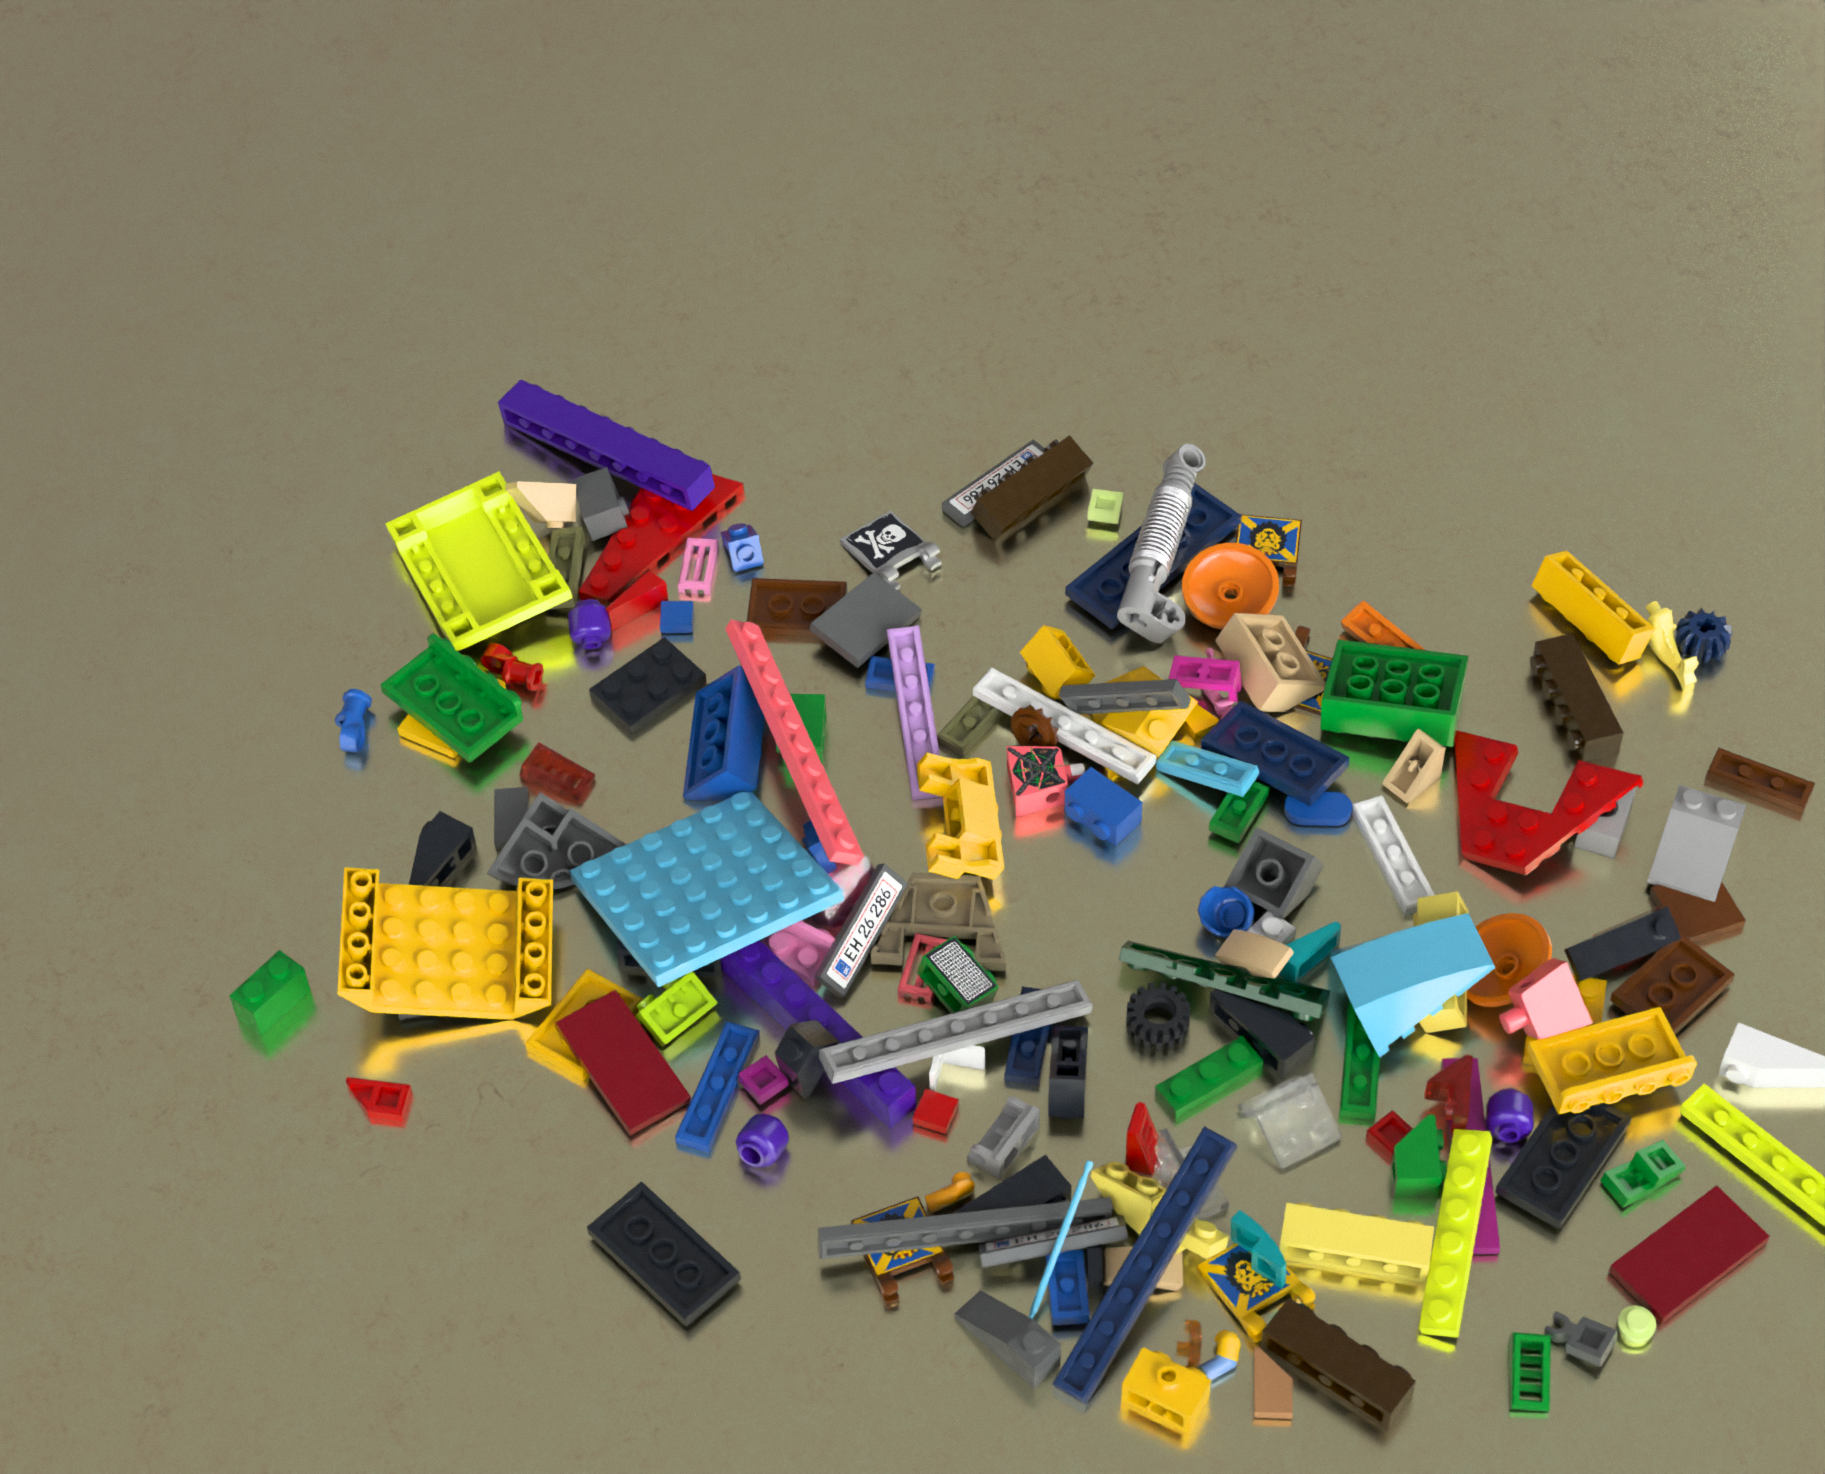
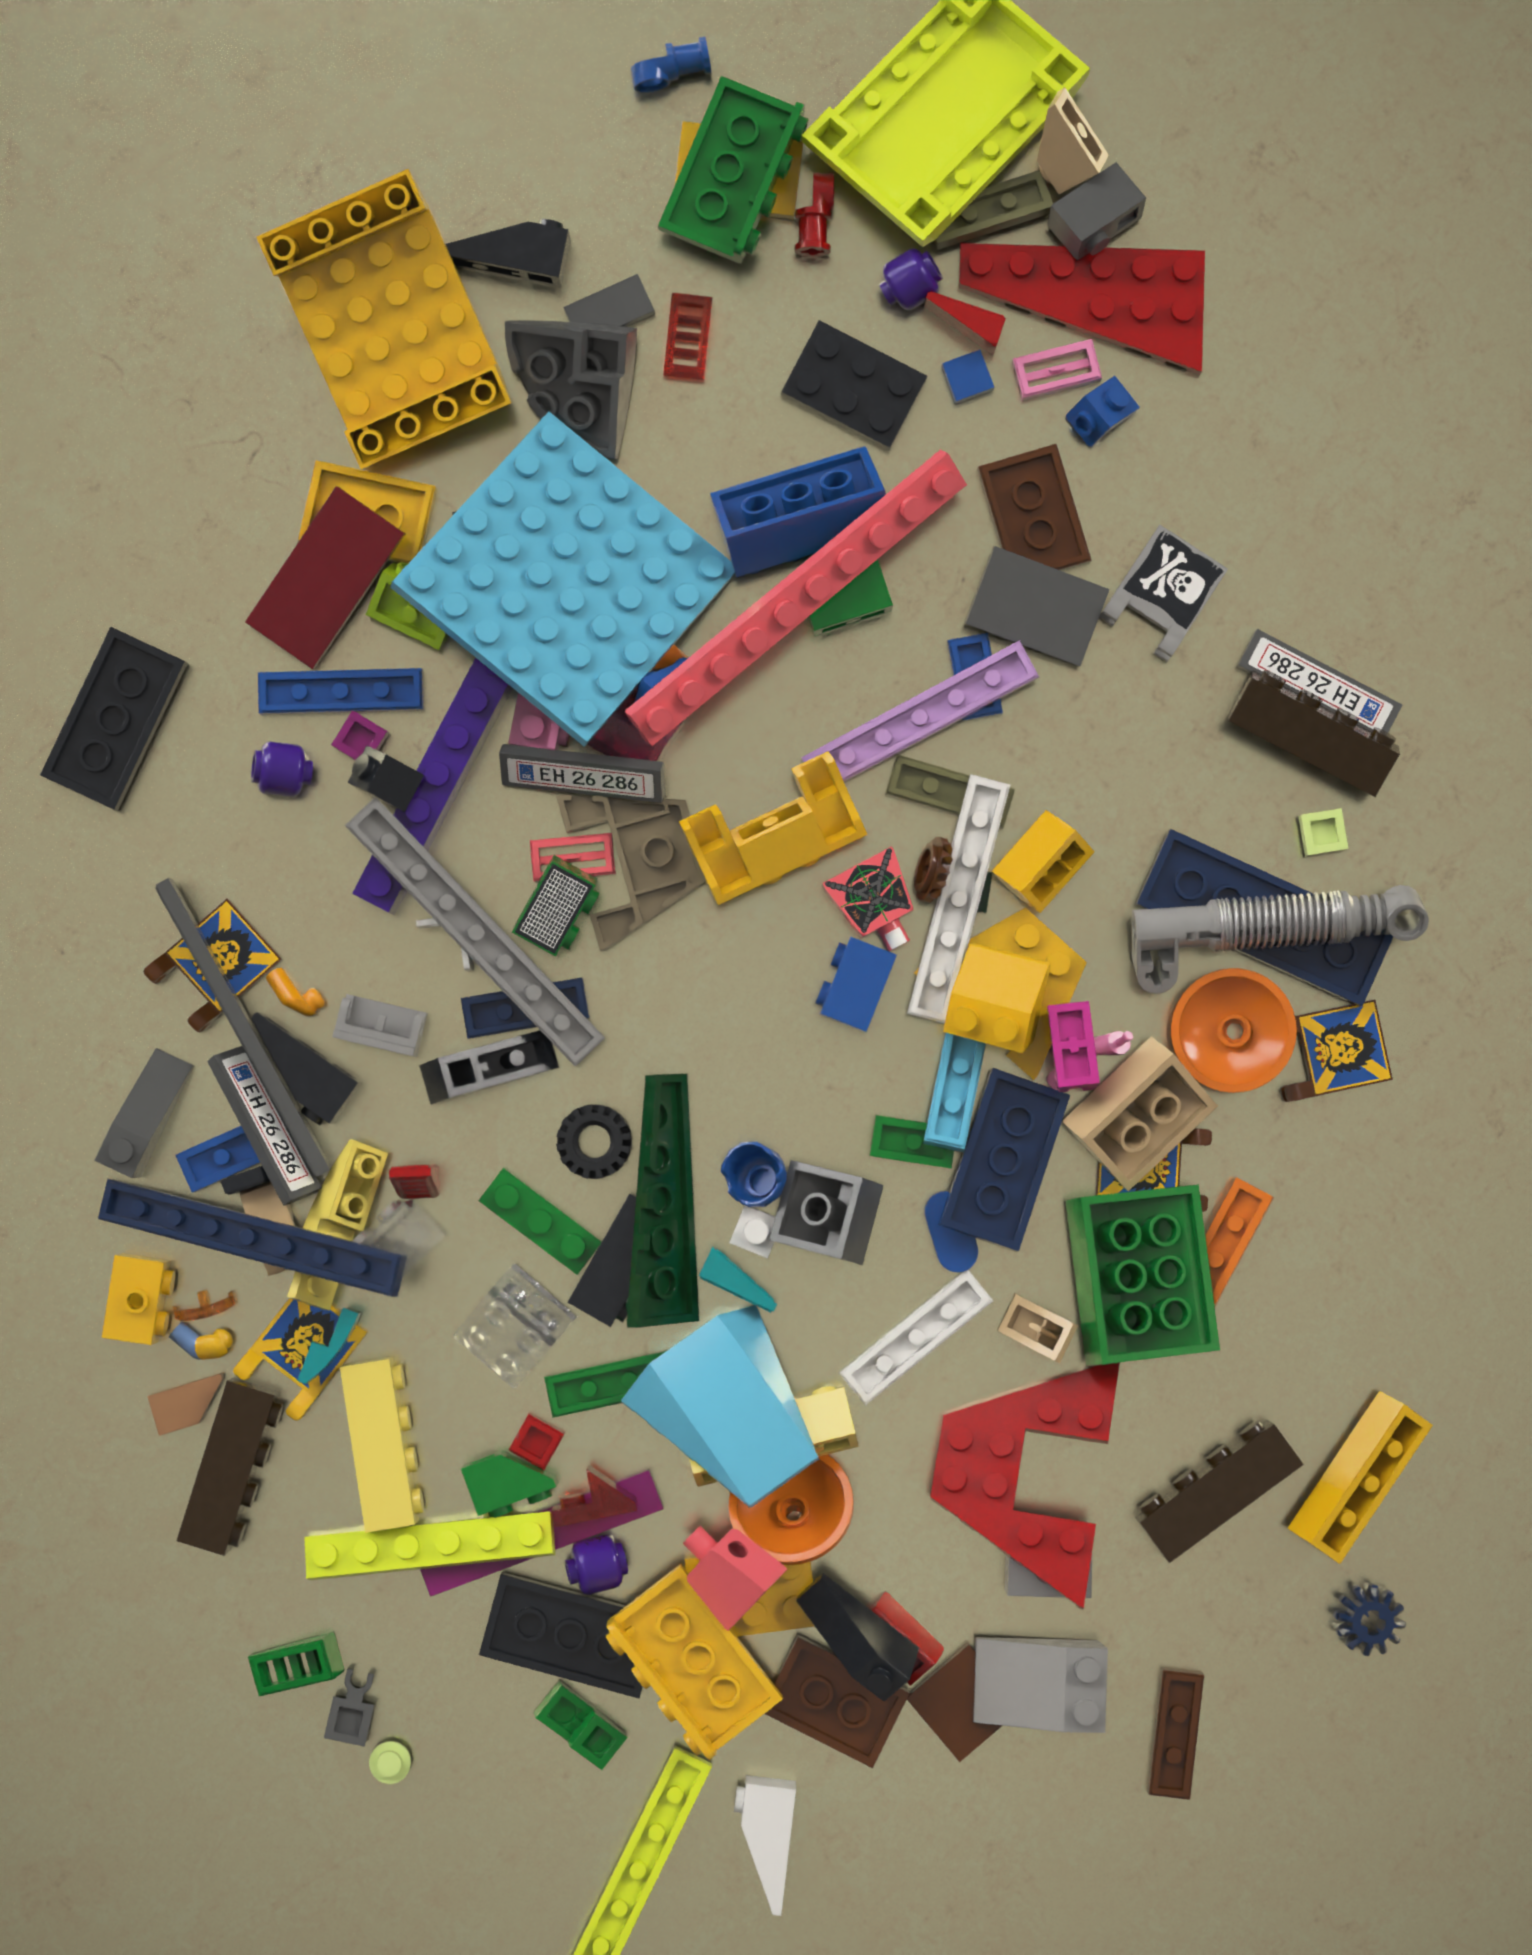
camera: 65 degrees right, 35 degrees up
green brick [229,950,311,1036] -> none
red tile [345,1077,412,1121] -> none
dark purple brick [498,379,715,511] -> none
red tile [913,1088,959,1134] -> none
medium azure piece [1029,1160,1094,1319] -> none
dark grey tile [1059,679,1191,714] -> none
tan slope [1215,929,1294,978] -> none
dark red tile [1609,1185,1770,1324] -> none
light yellow animal [1646,601,1699,692] -> none

